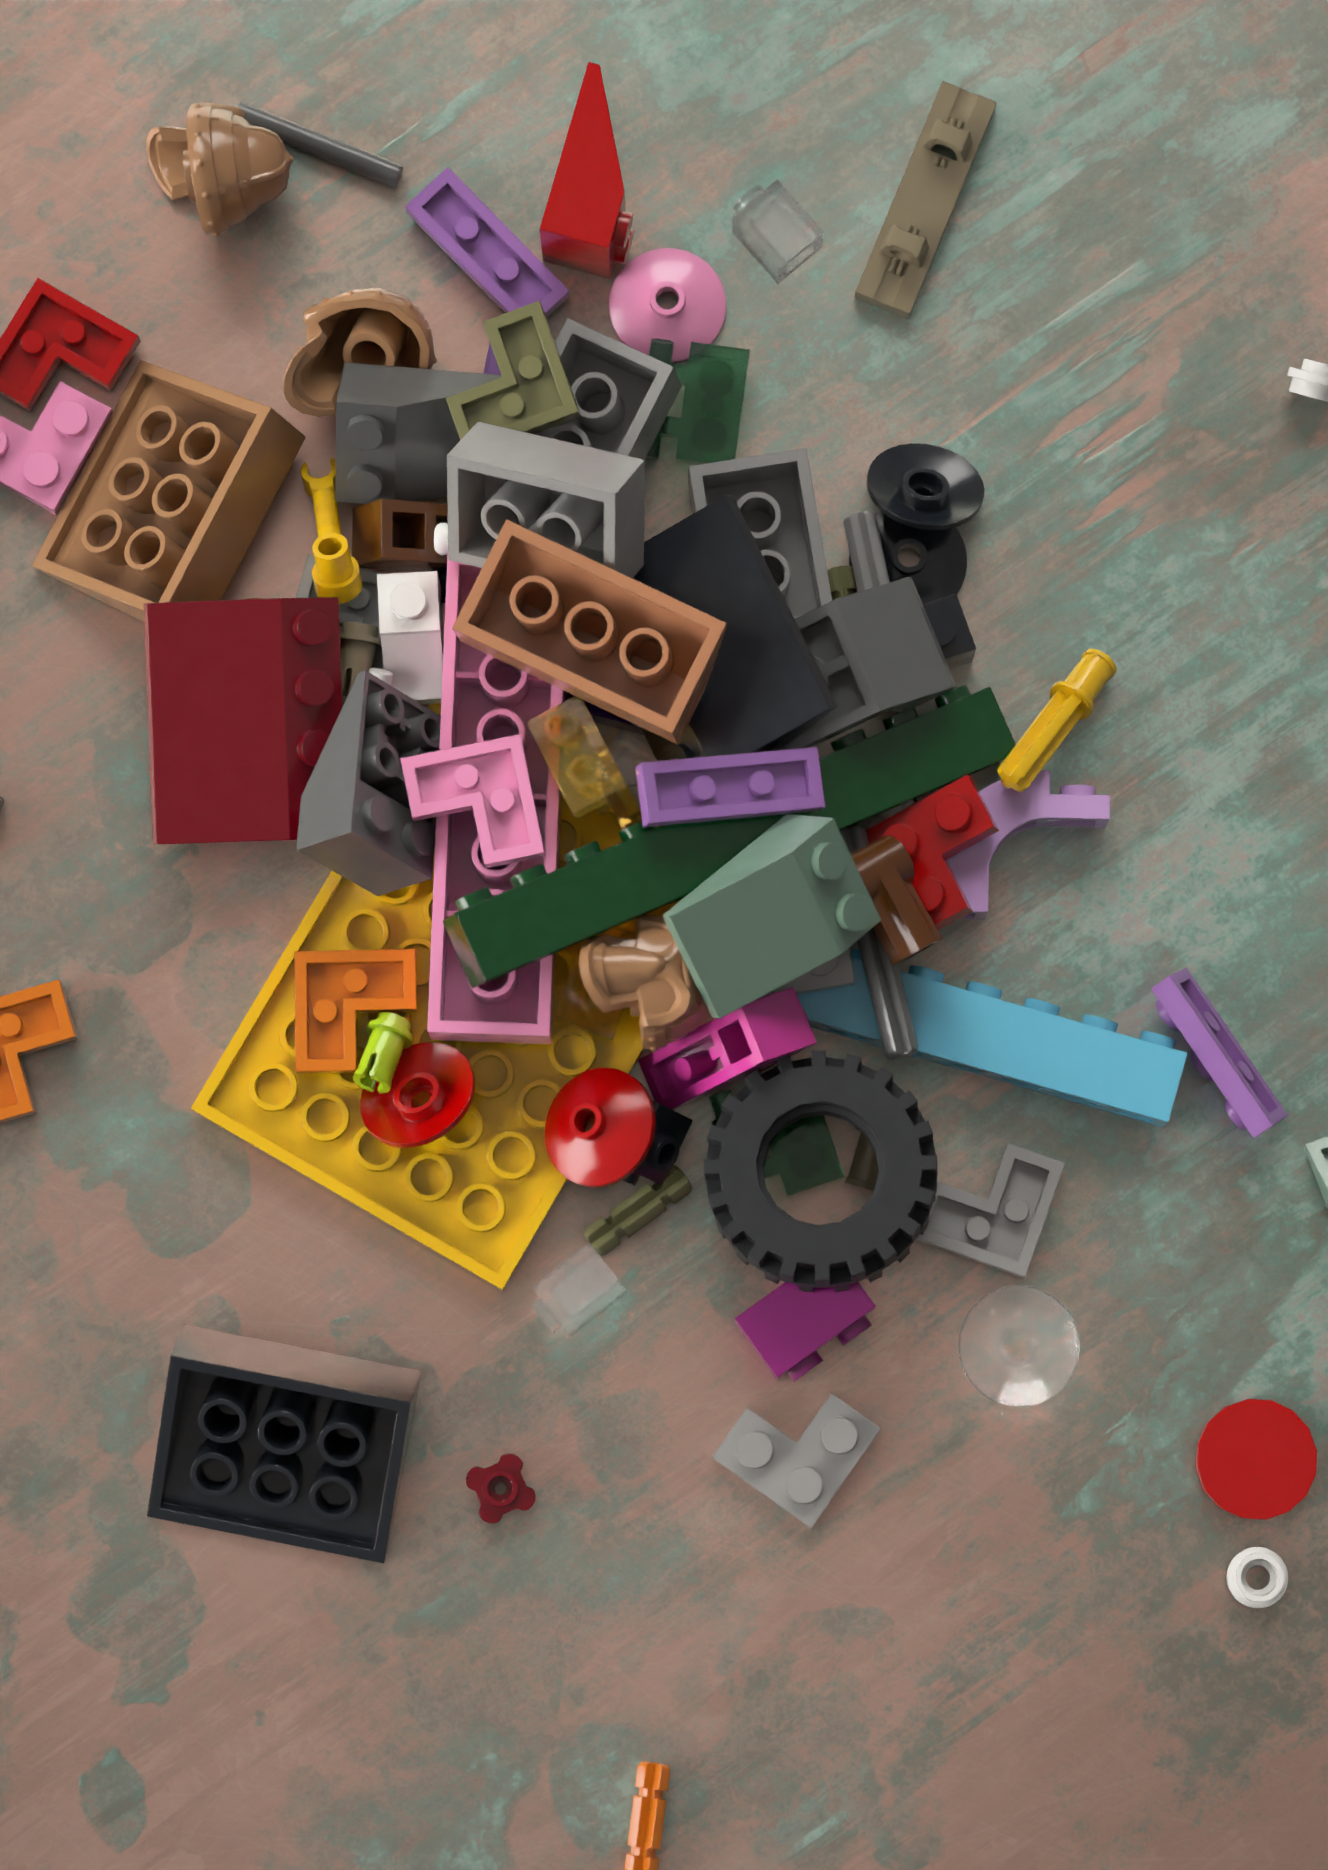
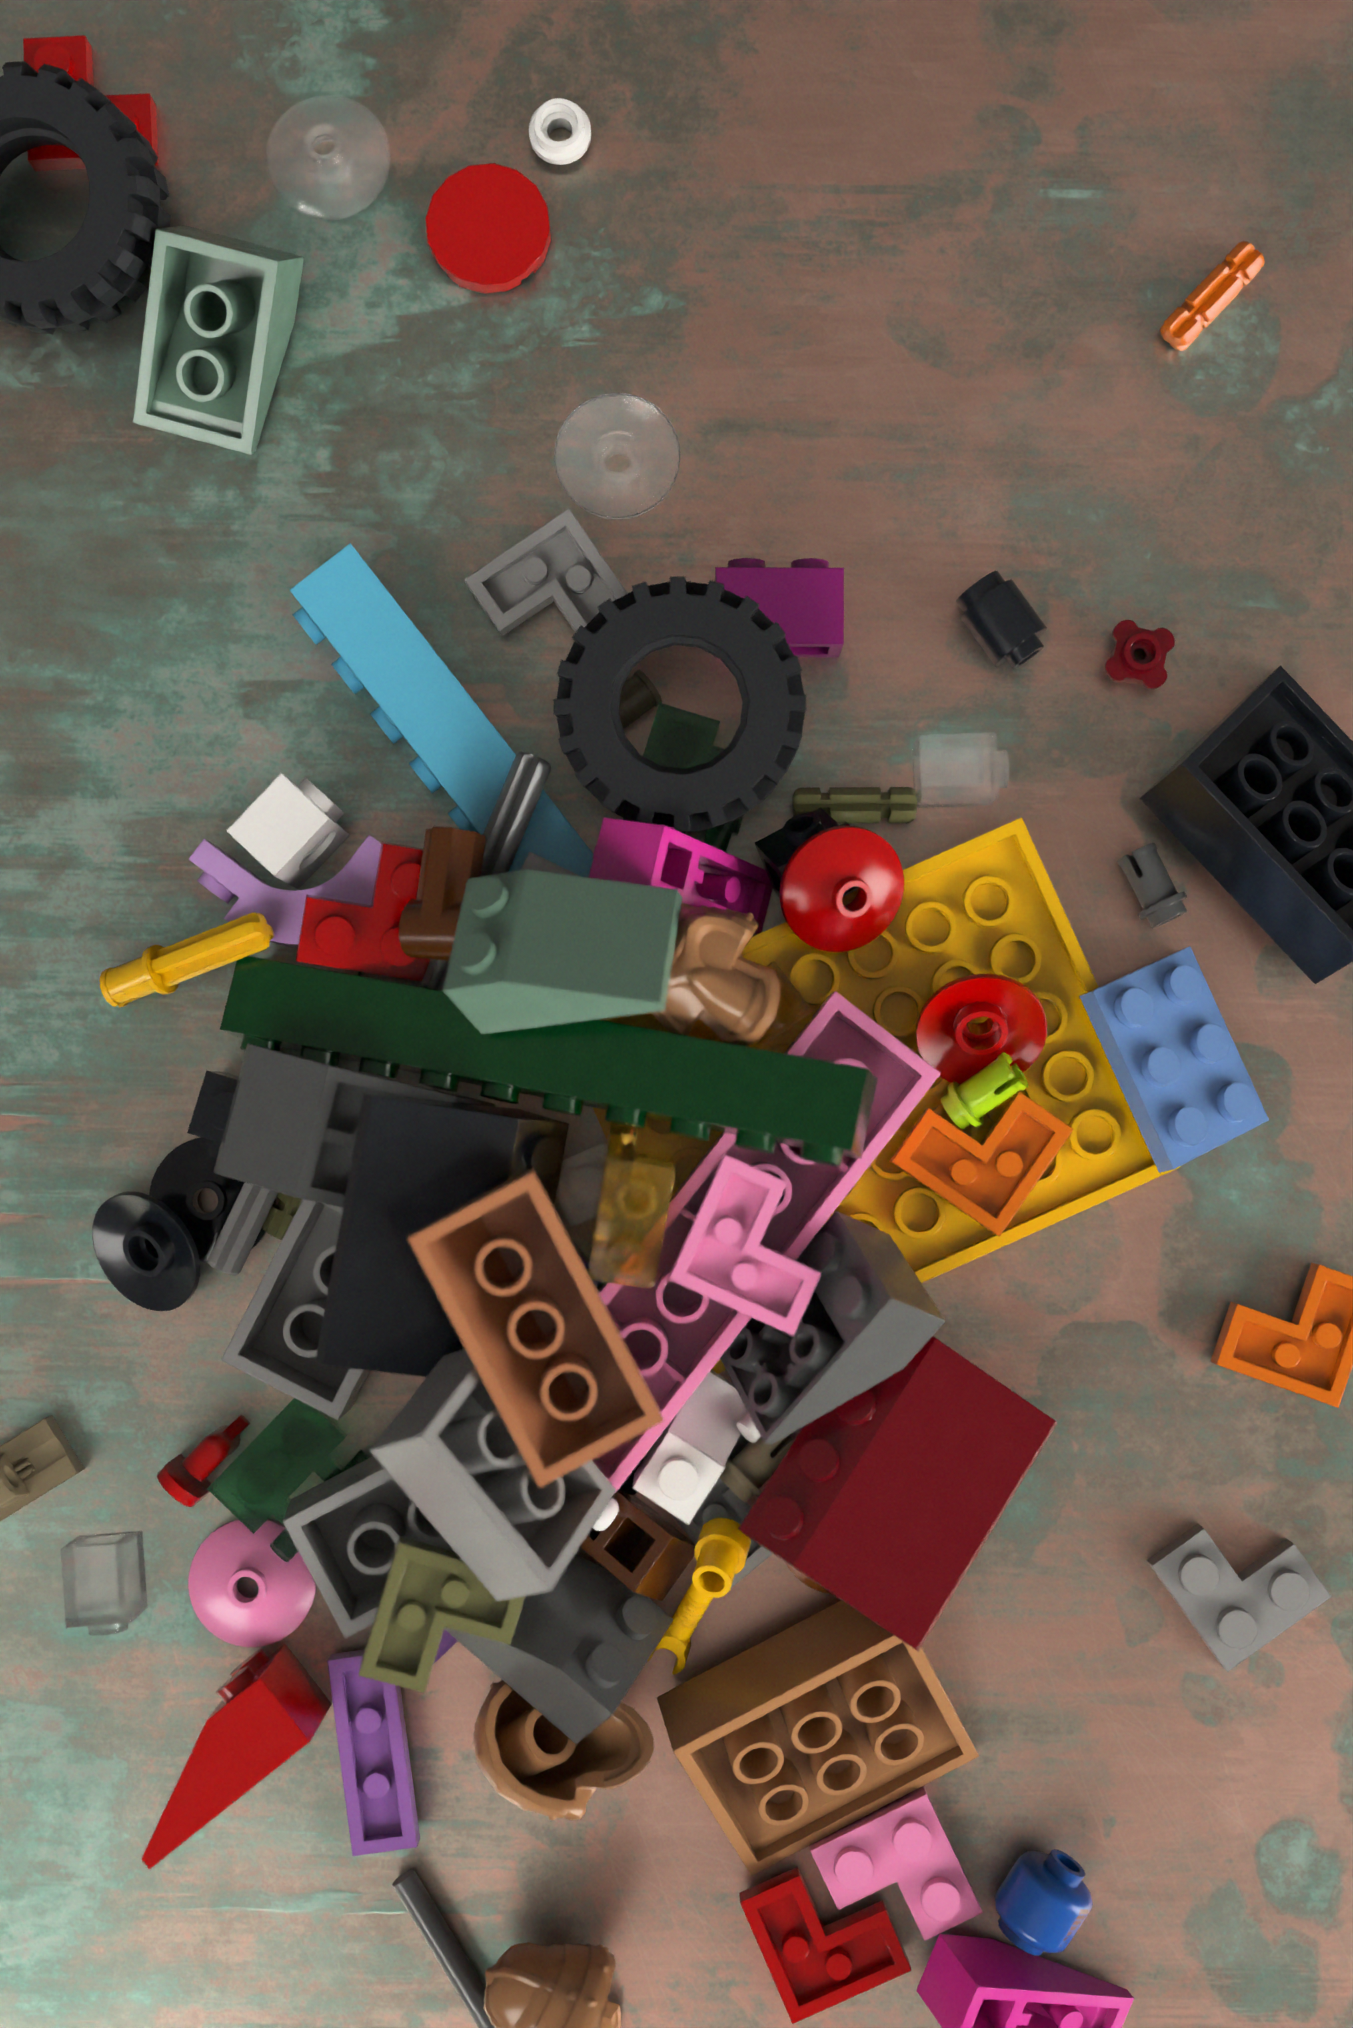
camera: 145 degrees left, 5 degrees up
medium lavender plate [635,747,825,827] -> none
light grey plate [712,1393,881,1528] -> none
medium lavender plate [1151,967,1289,1138] -> none
none -> red piece [157,1414,250,1507]
none -> white brick [226,773,349,889]
none -> black brick [956,571,1047,669]
none -> medium blue plate [1079,946,1269,1173]
none -> dark grey pin [1117,843,1187,928]

